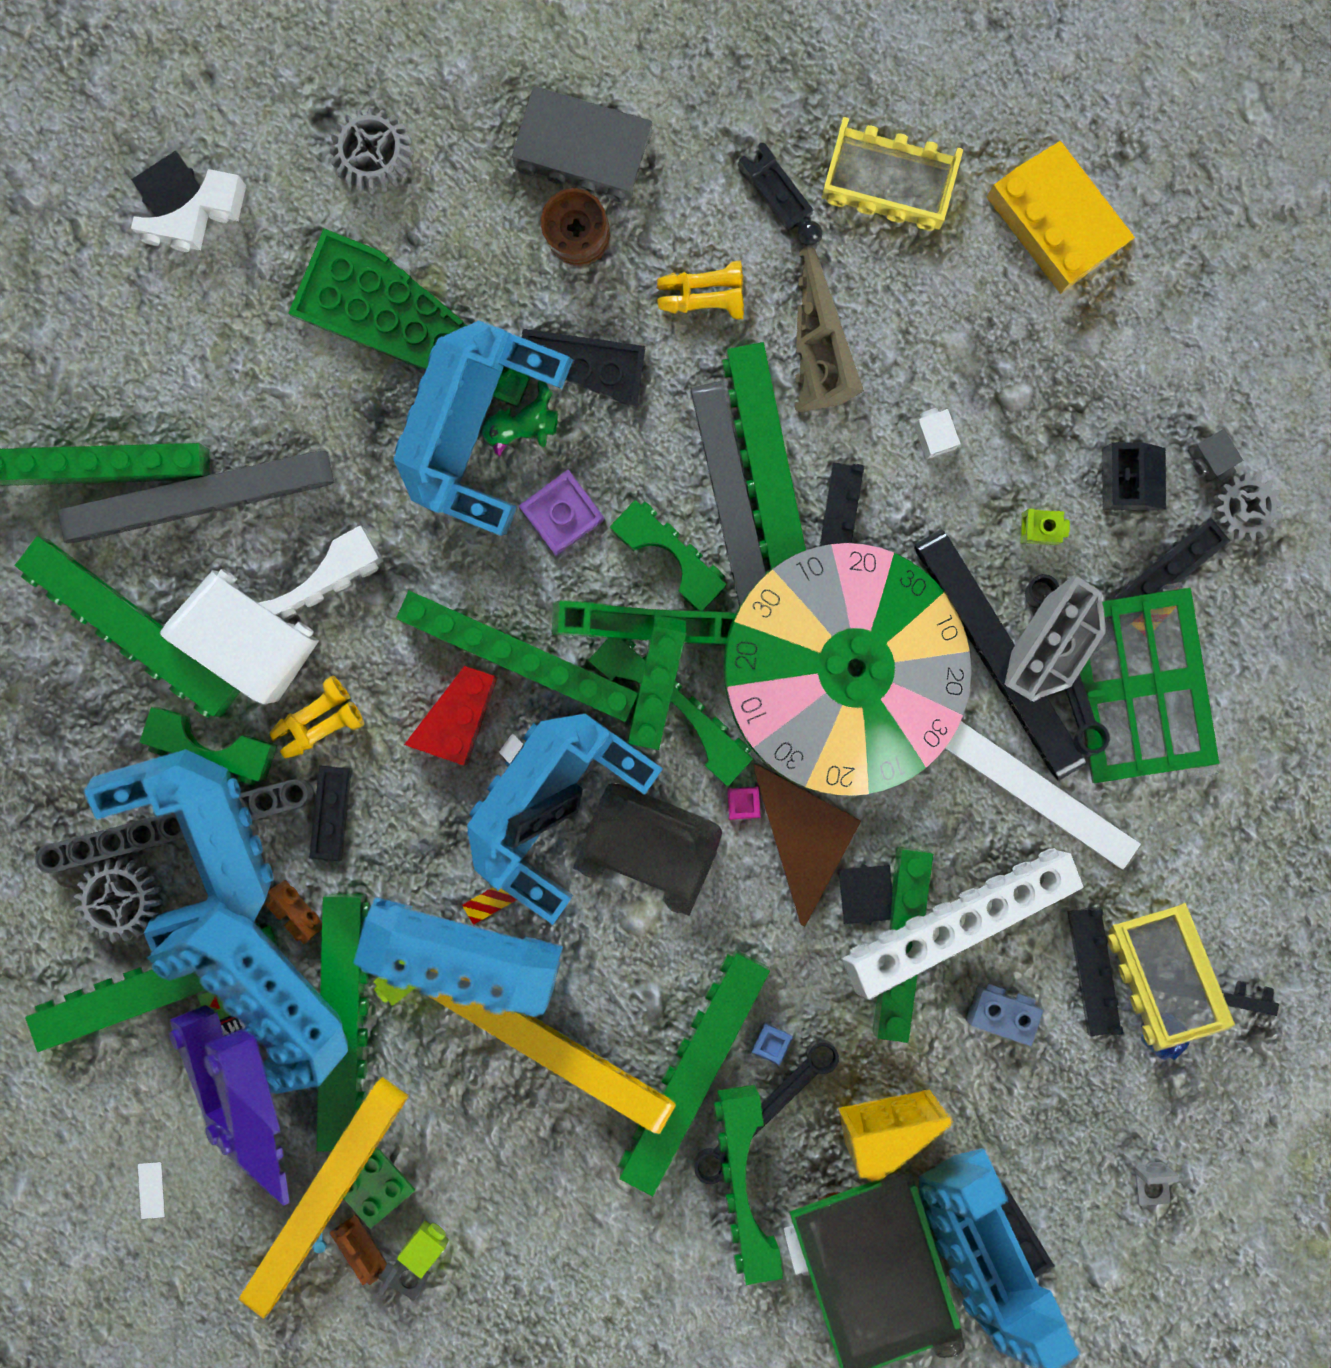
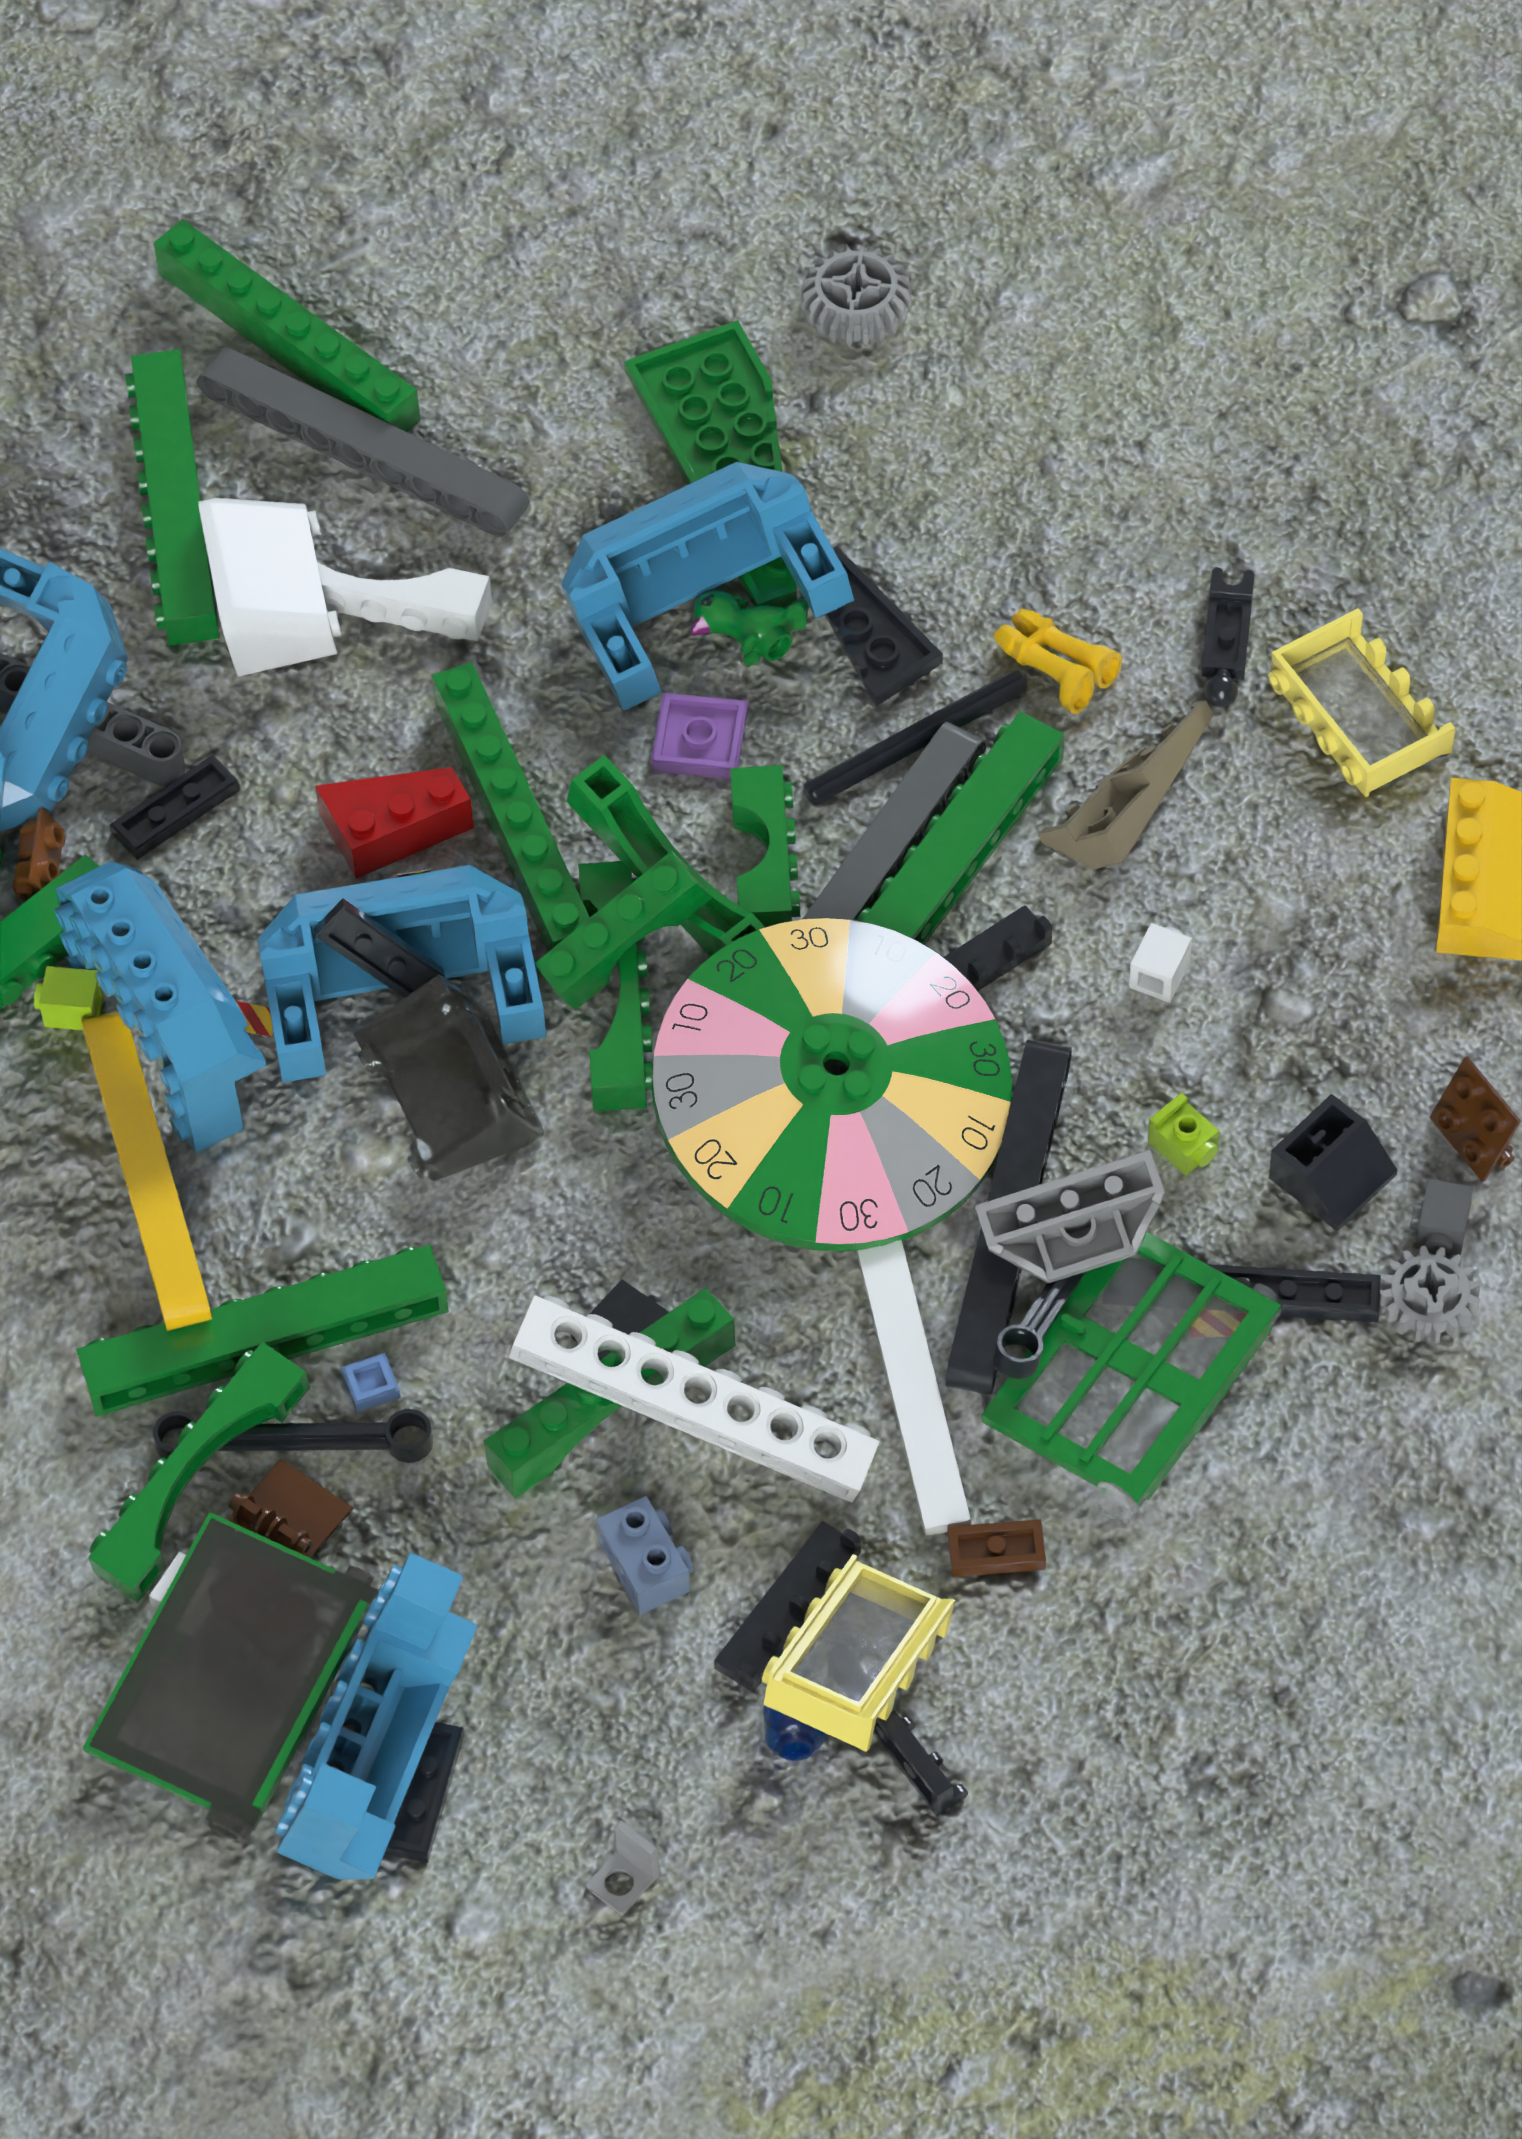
camera: 45 degrees right, 30 degrees down
black piece [131,150,201,217] -> none
white arch [131,169,246,252] -> none
green arch [139,707,278,785] -> none
yellow piece [269,675,364,758] -> none
dark grey panel [512,86,653,202] -> none
reddish brown wheel [540,188,611,267] -> none
dark pink tile [727,787,761,820] -> none
reddish brown tile [753,764,861,927] -> none
yellow slope [838,1089,952,1180] -> none
none -> reddish brown hinge [227,1459,353,1558]
none -> black axle [803,670,1027,805]
none -> reddish brown plate [947,1519,1046,1577]
none -> reddish brown hinge [1429,1056,1521,1182]

